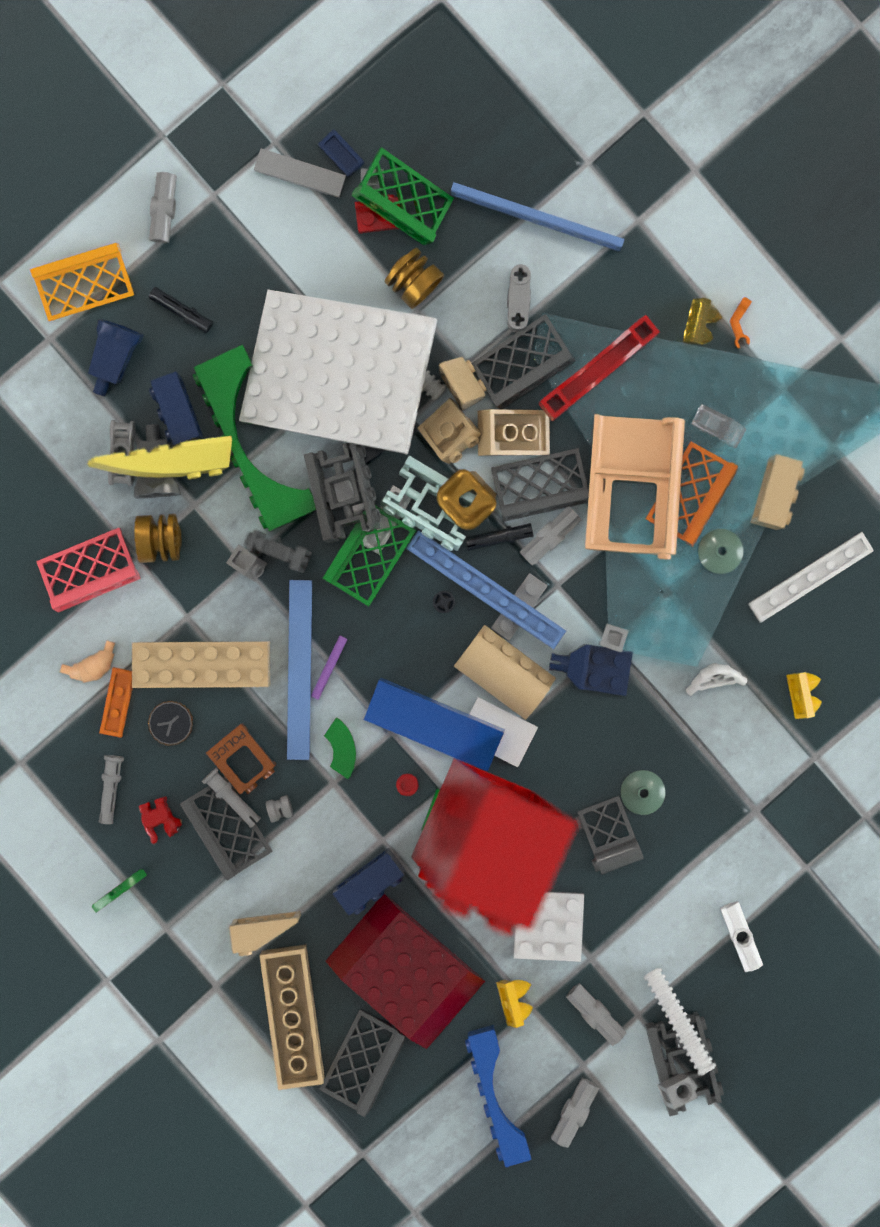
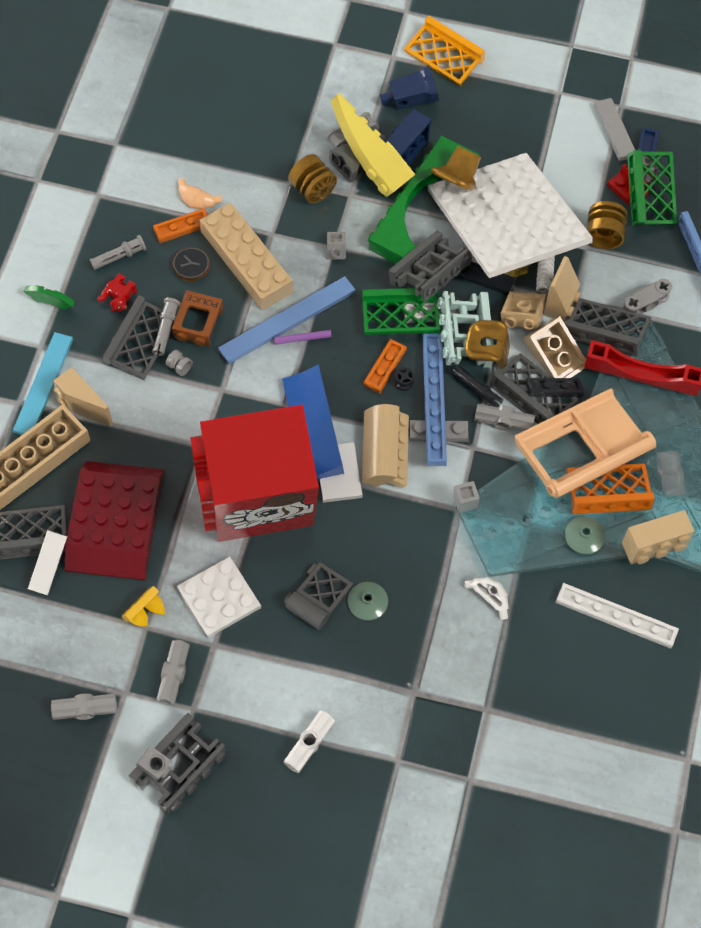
camera: 50 degrees right, 25 degrees down
coral fence [36,528,141,613] -> none
black pin [148,286,213,334] -> none
light grey piece [149,172,177,243] -> none
dark grey fence [244,529,312,573] -> none
green tile [324,717,356,779] -> none
dark blue brick [333,848,405,915] -> none
blue arch [465,1025,531,1167] -> none
dark blue plate [549,644,633,696] -> none
white piece [644,968,716,1076] -> none
yellow tile [786,672,822,719] -> none
none -> medium azure tile [13,332,73,435]
none -> white tile [28,530,68,595]
none -> orange tile [363,339,407,394]
none -> pearl gold piece [431,146,481,191]
none -> black tile [525,378,585,397]

